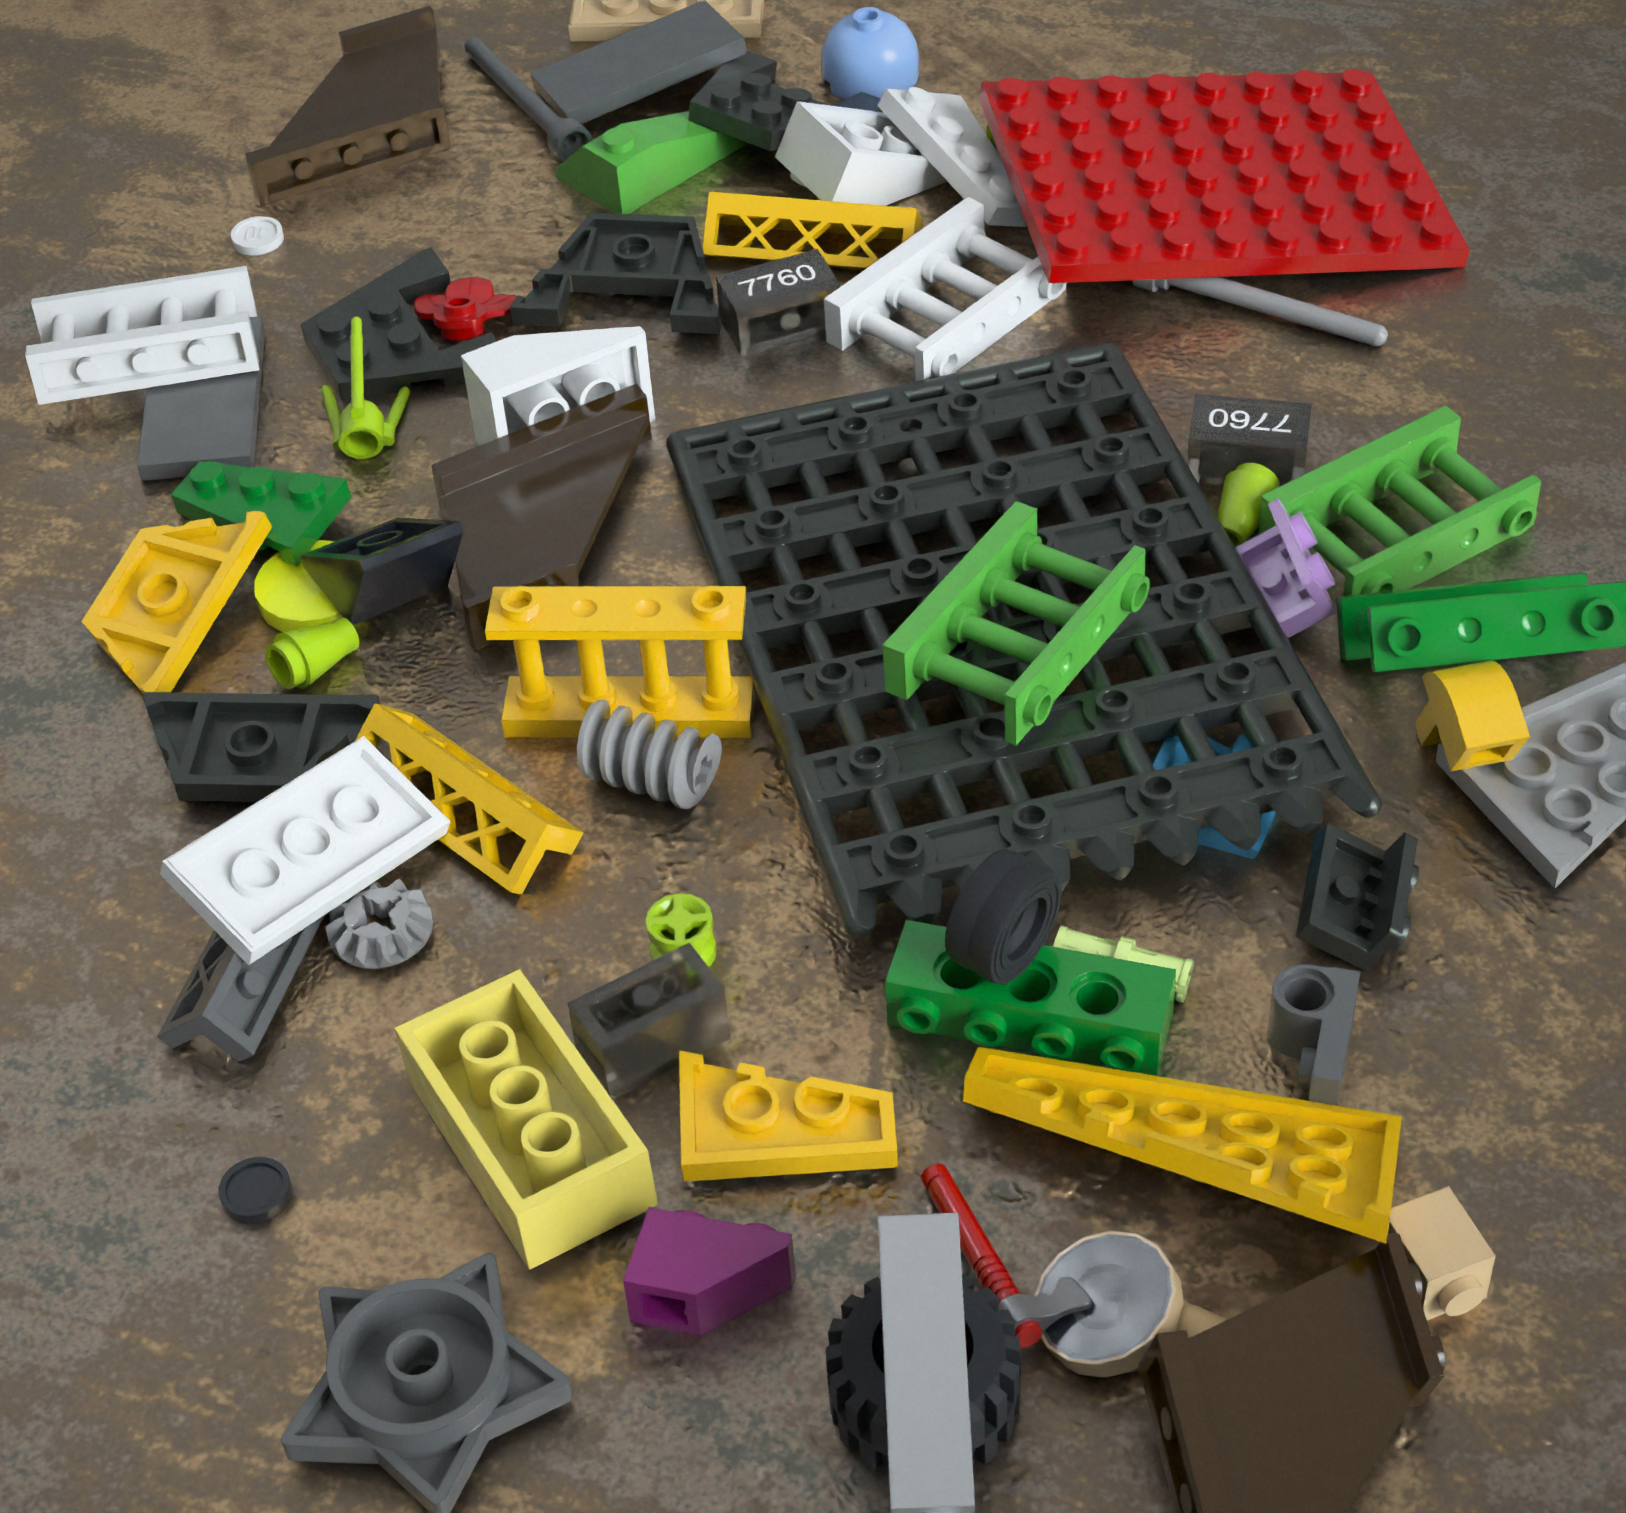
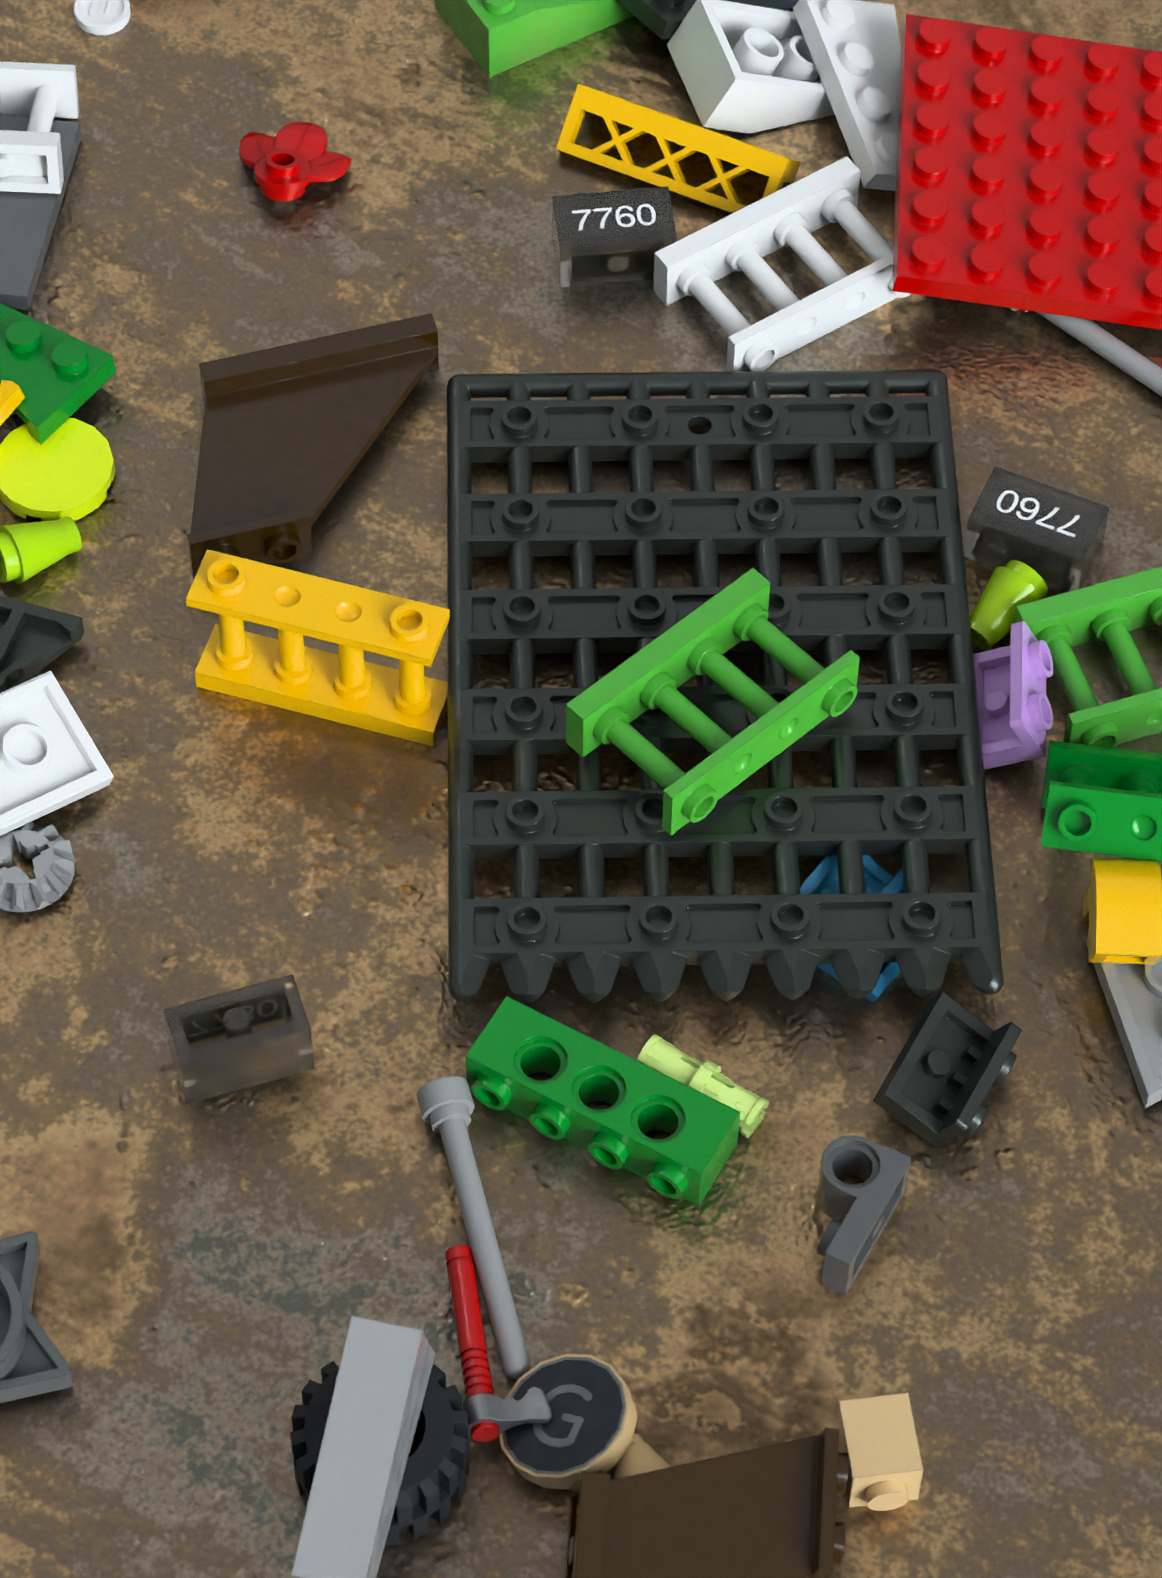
camera: 10 degrees right, 10 degrees up
black slope [300,517,463,625] -> none
pearl dark grey wing [301,247,497,400] -> none
lime plant [321,317,410,459] -> none
yellow fence [354,703,584,895] -> none
light yellow brick [394,969,658,1270] -> none
white slope [461,326,655,446] -> none
pearl dark grey wing [510,213,721,334] -> none
light grey piece [577,699,722,809] -> none
magenta slope [623,1207,796,1336] -> none
lime wheel [645,893,717,979] -> none
yellow wing [679,1050,898,1182] -> none
black tyre [945,849,1062,984] -> none
yellow wing [963,1047,1402,1243] -> none
none -> light grey piece [417,1076,530,1380]

